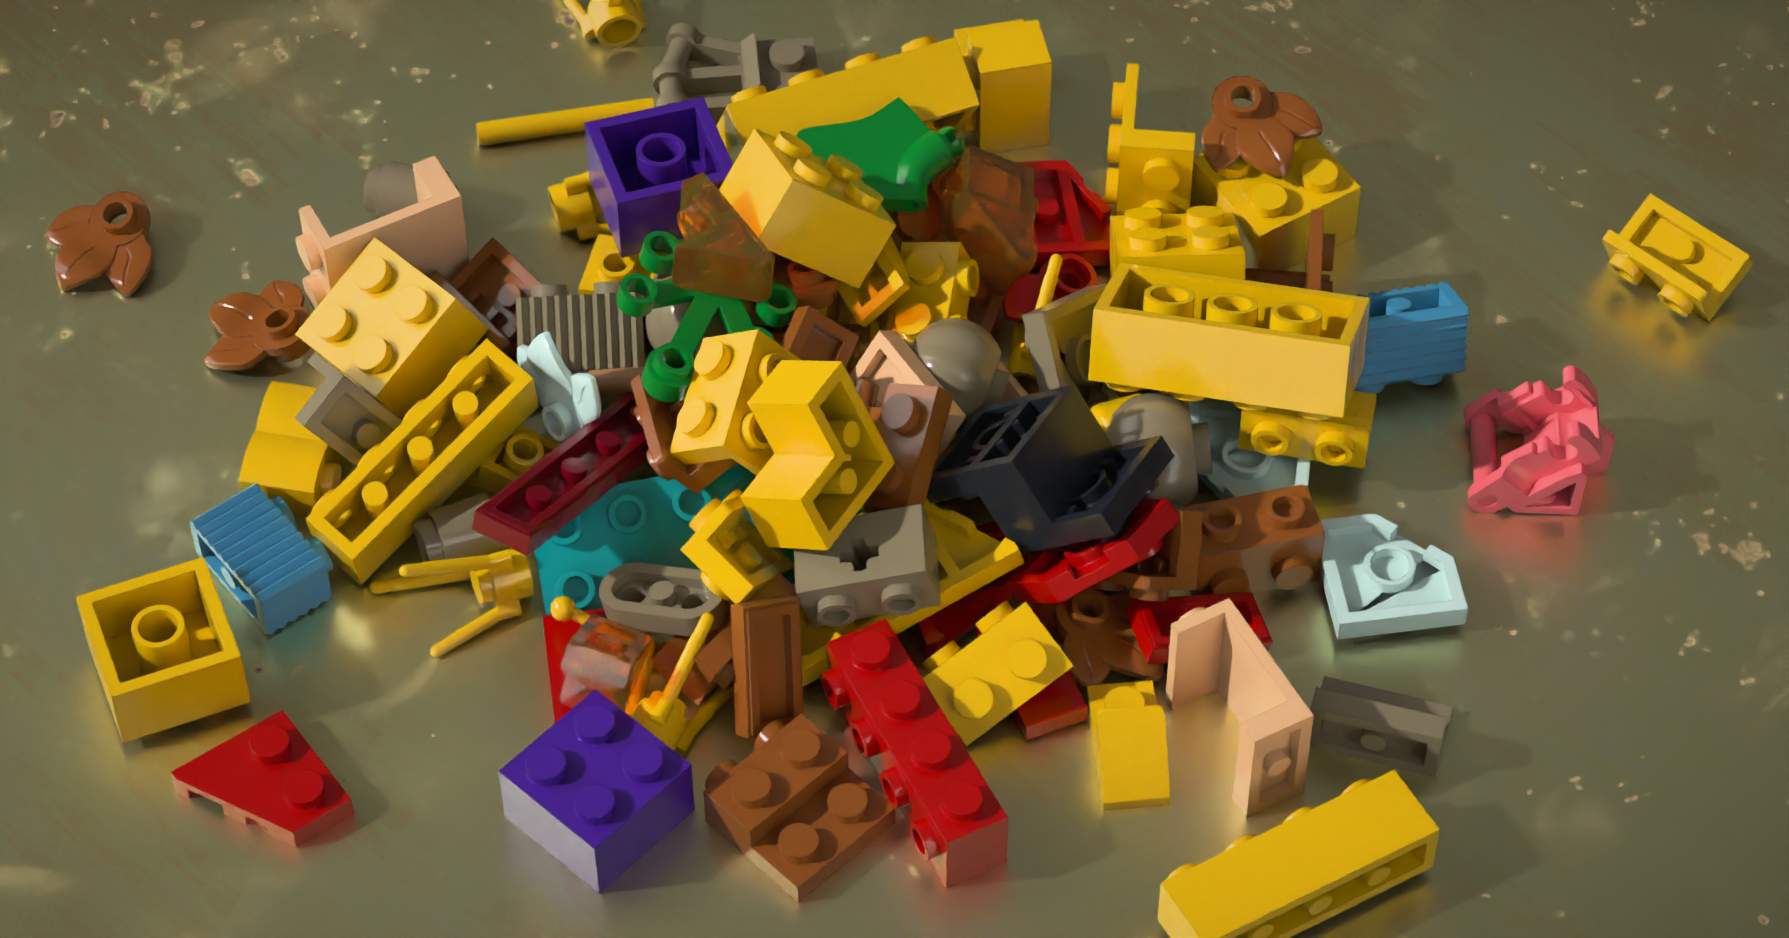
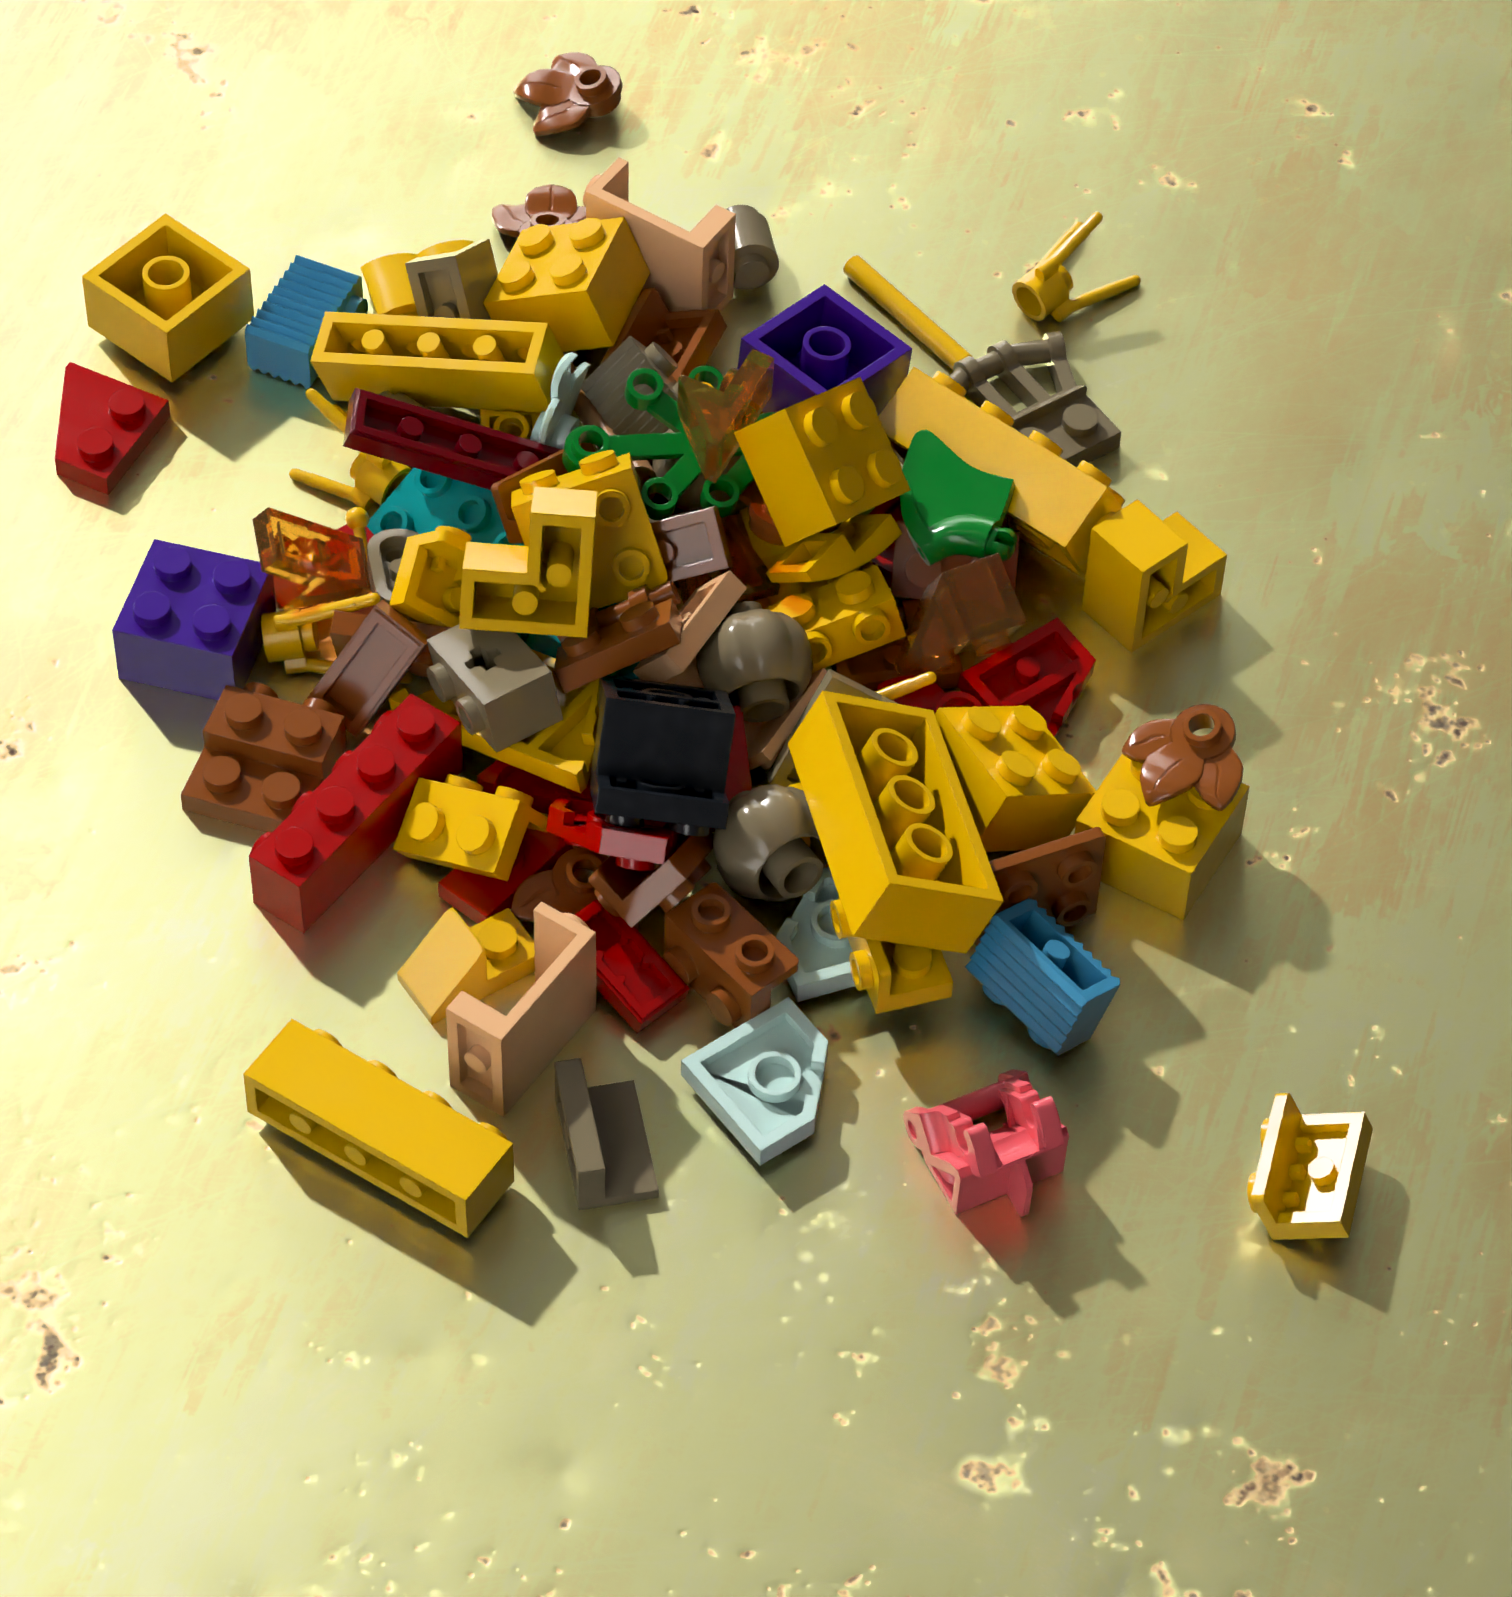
camera: 60 degrees right, 0 degrees up
yellow bracket [1105,63,1195,216] -> none

